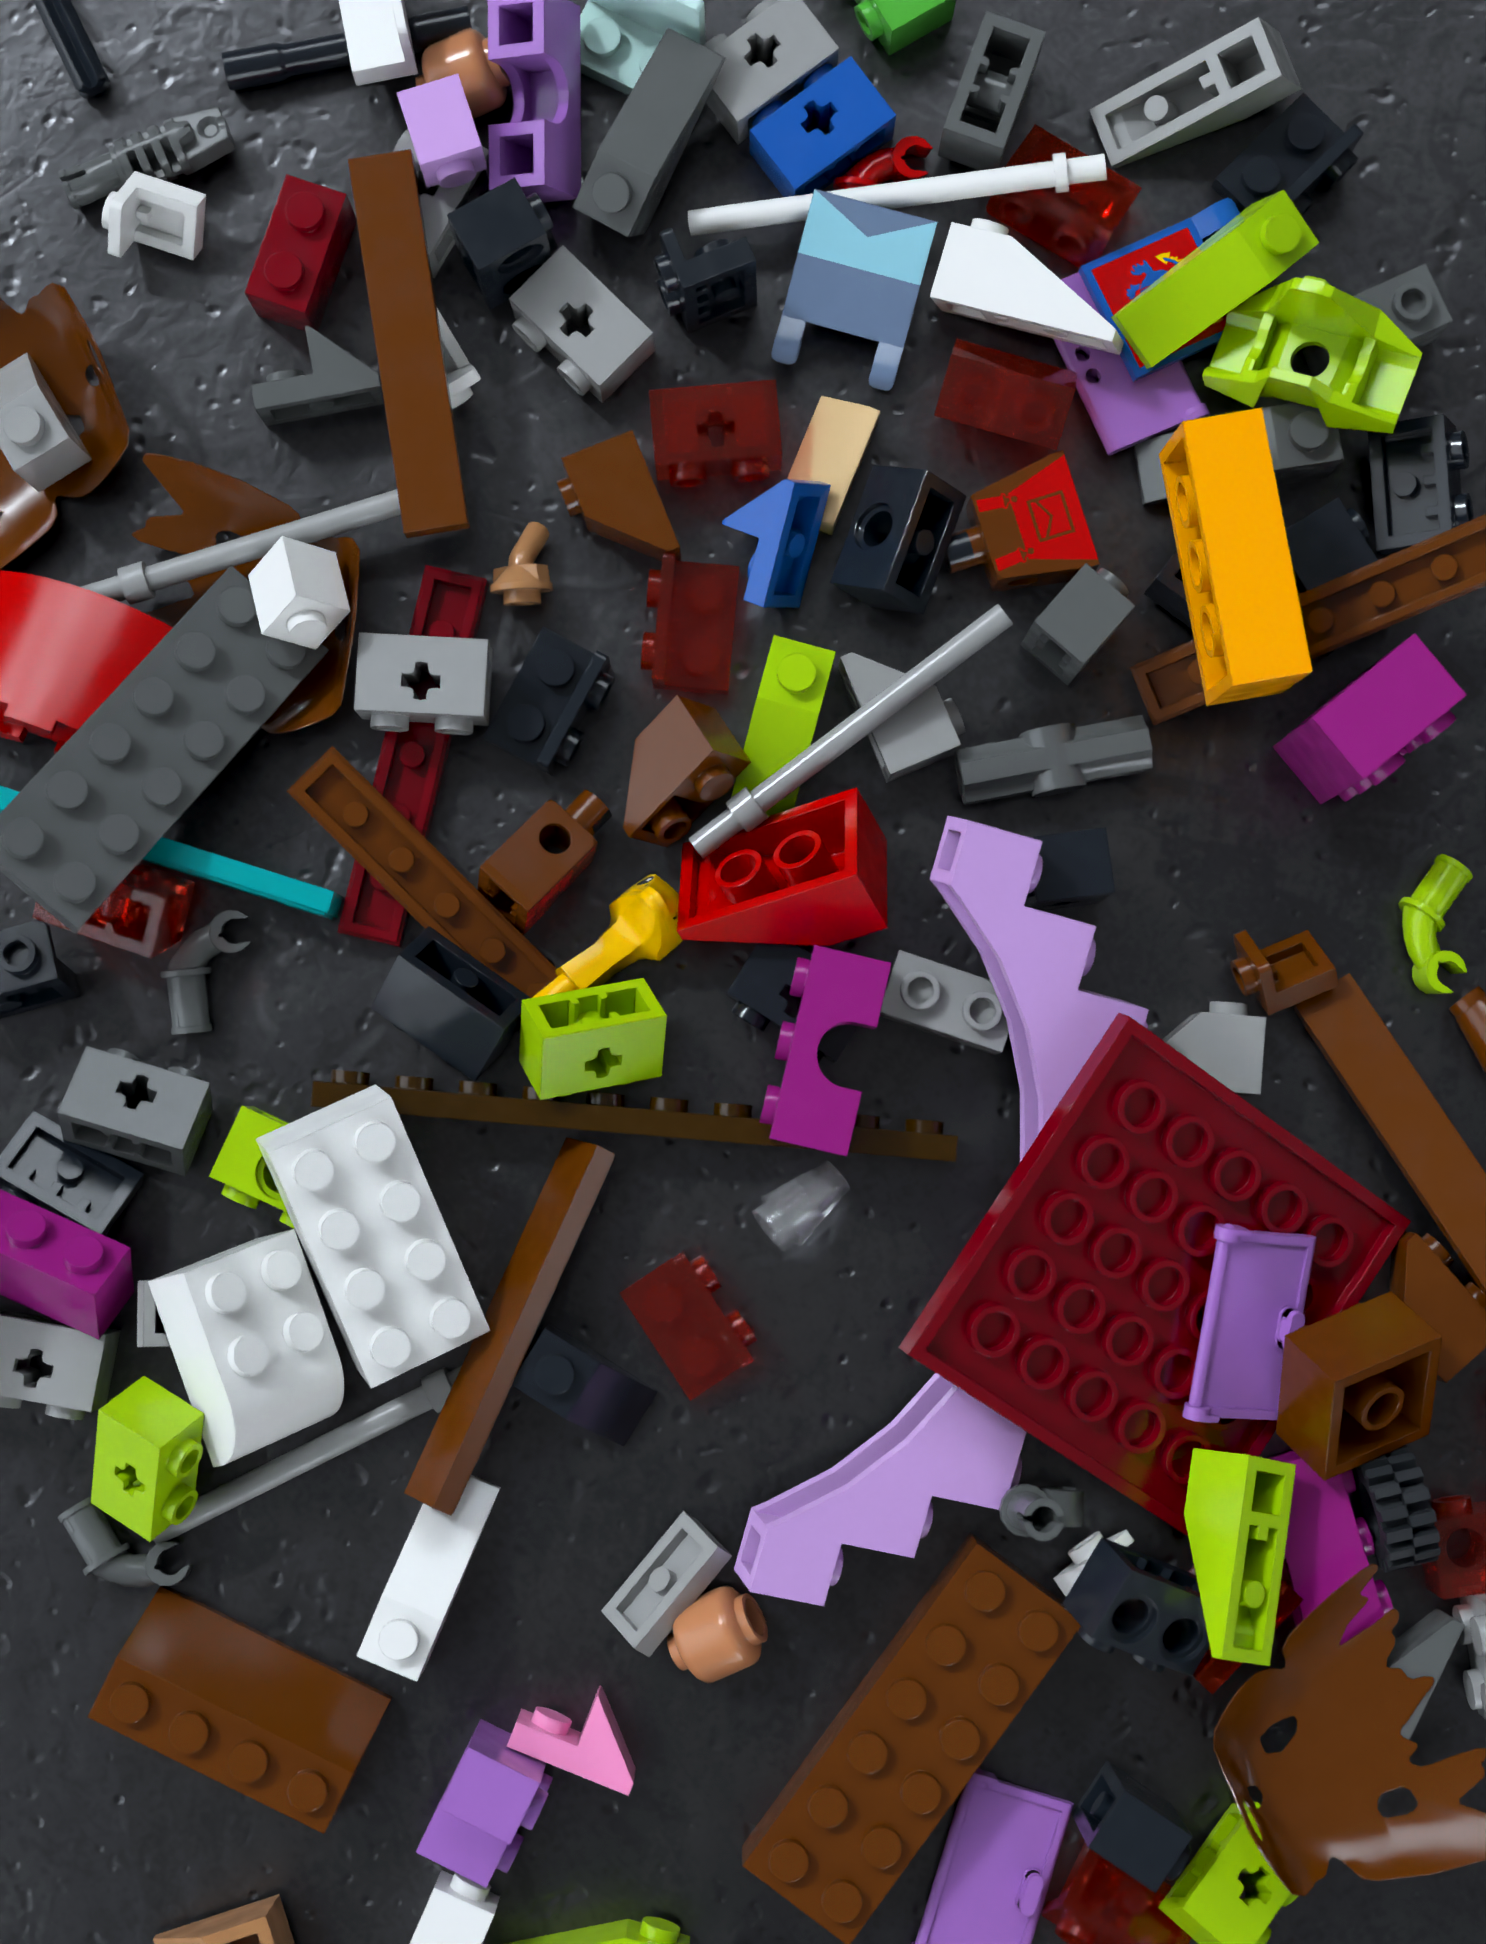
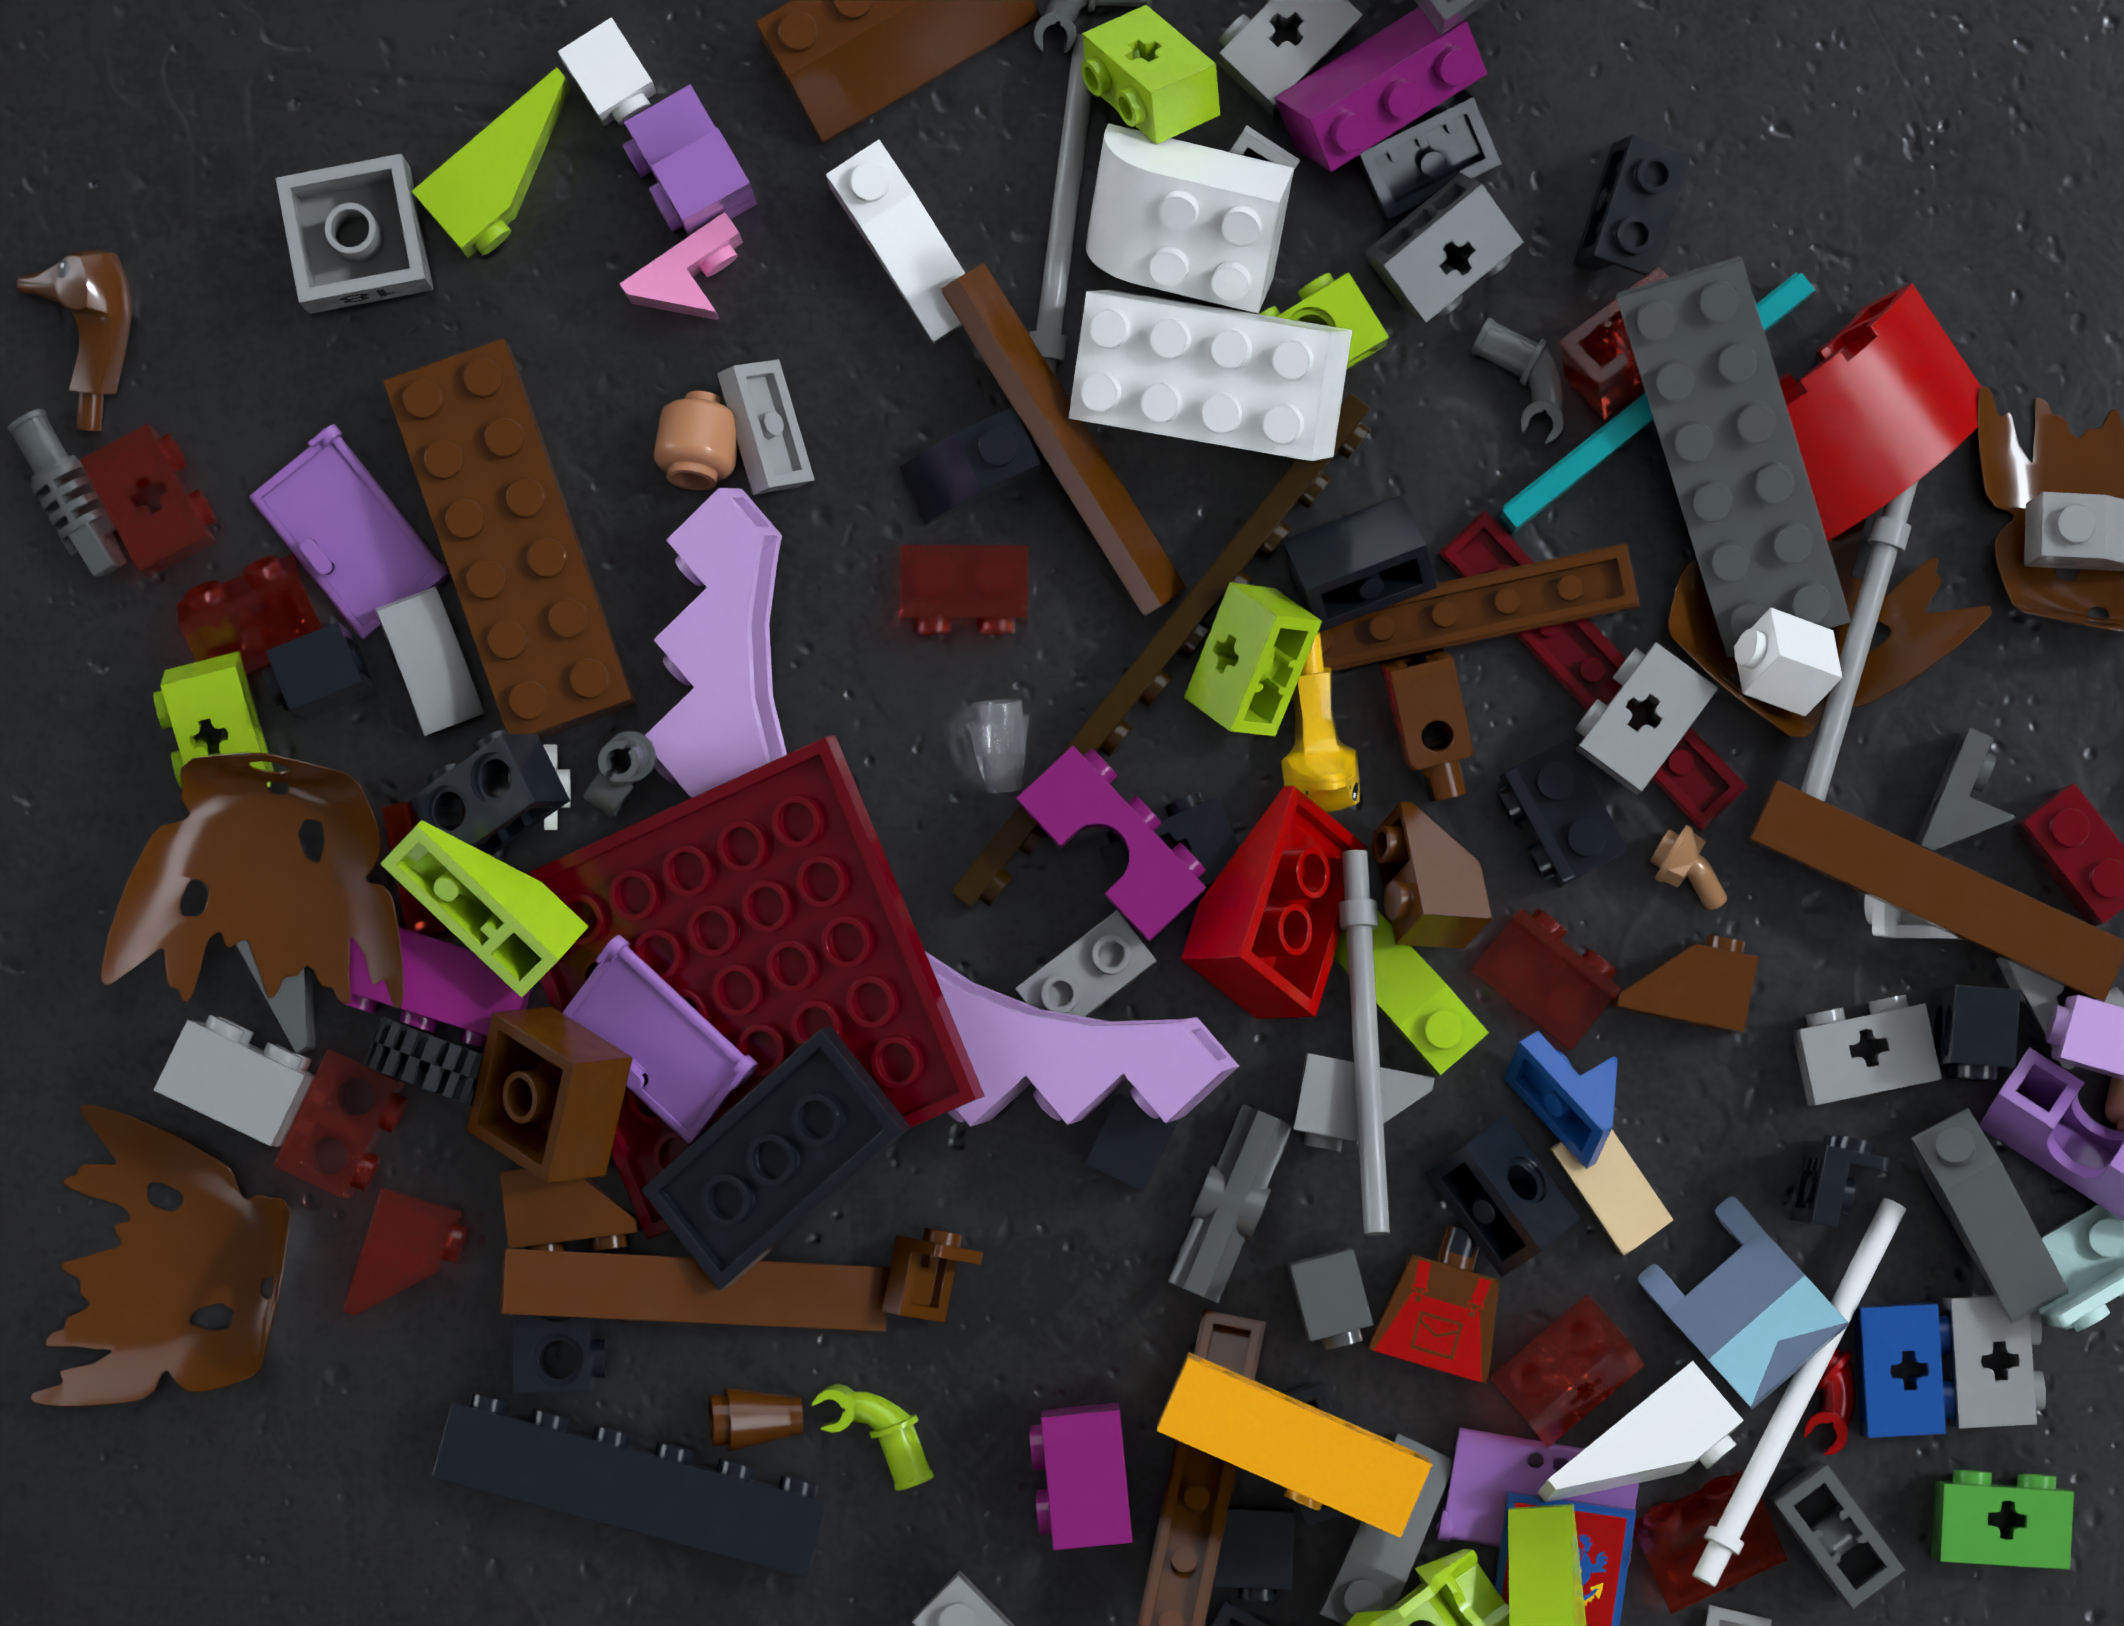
camera: 130 degrees right, 0 degrees up
clear red brick [649,379,782,487] -> none
light grey slope [1162,1001,1266,1096] -> none
none -> light grey slope [375,586,484,736]
none -> black plate [641,1026,911,1291]

